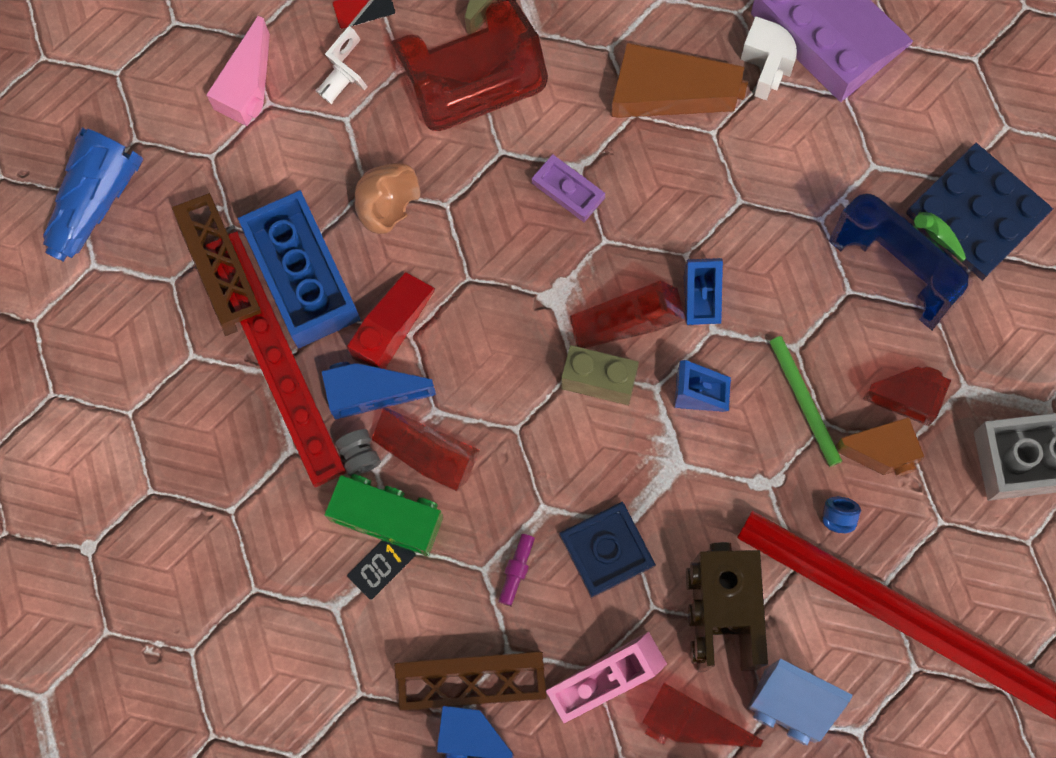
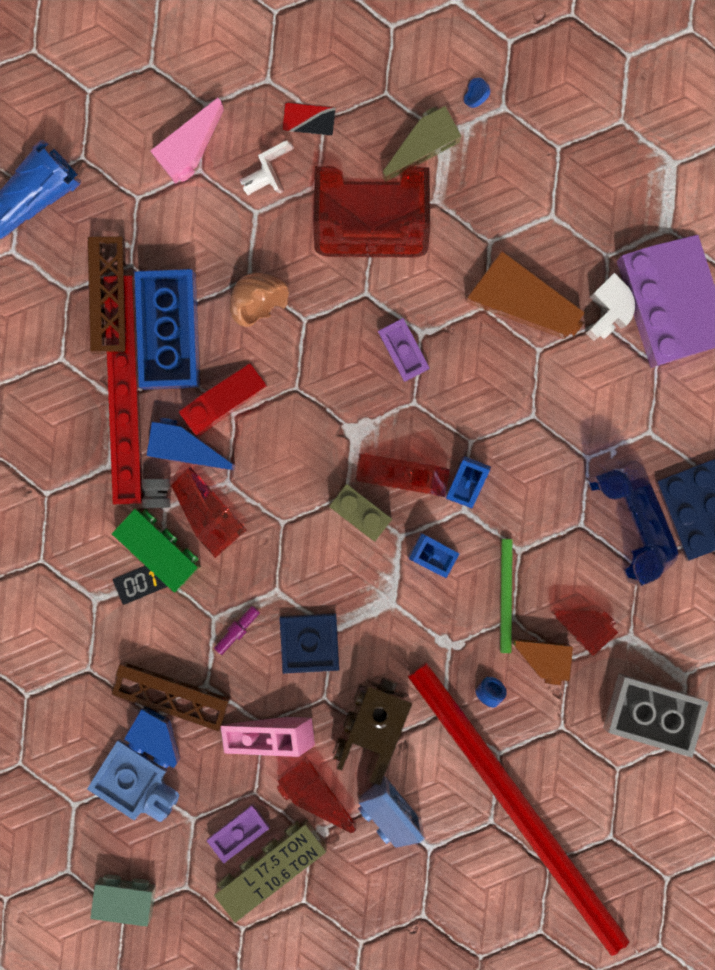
camera: 25 degrees right, 15 degrees up
bright green bar [914,212,966,262] -> none

